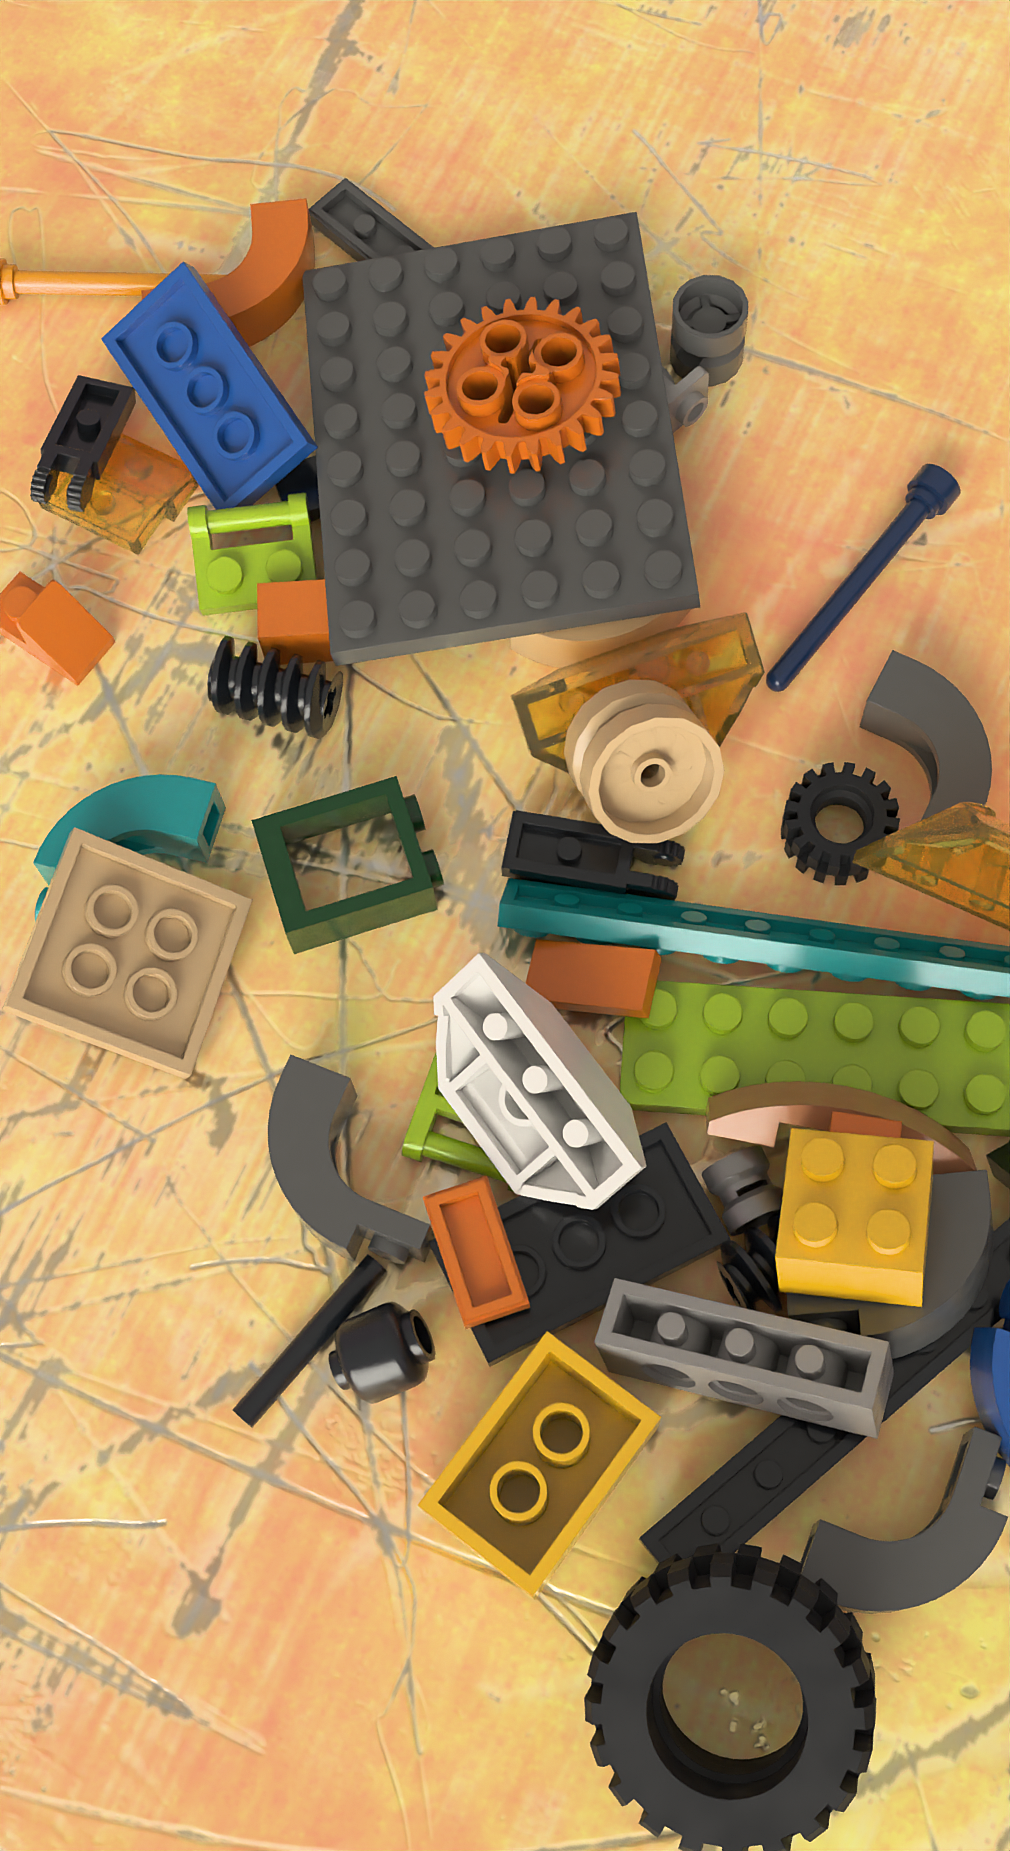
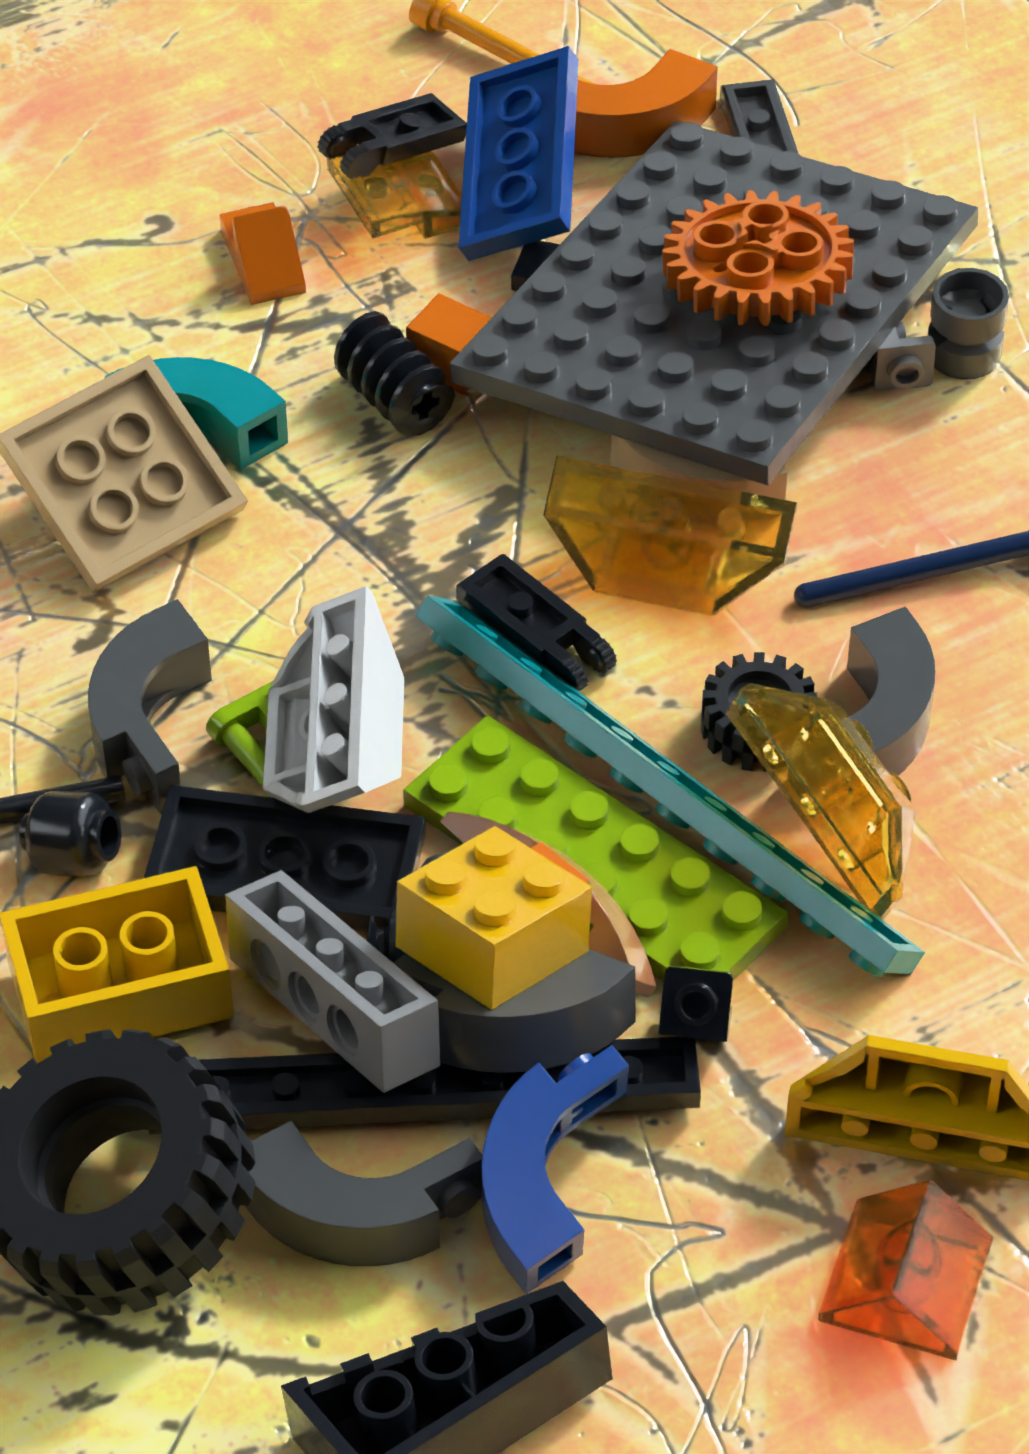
camera: 30 degrees right, 20 degrees down
lime plate [187,492,318,616] -> none
dark green window [251,776,444,954] -> none
orange tile [423,1175,530,1329] -> none
orange tile [526,939,662,1019] -> none
tan wheel [563,679,724,843] -> none

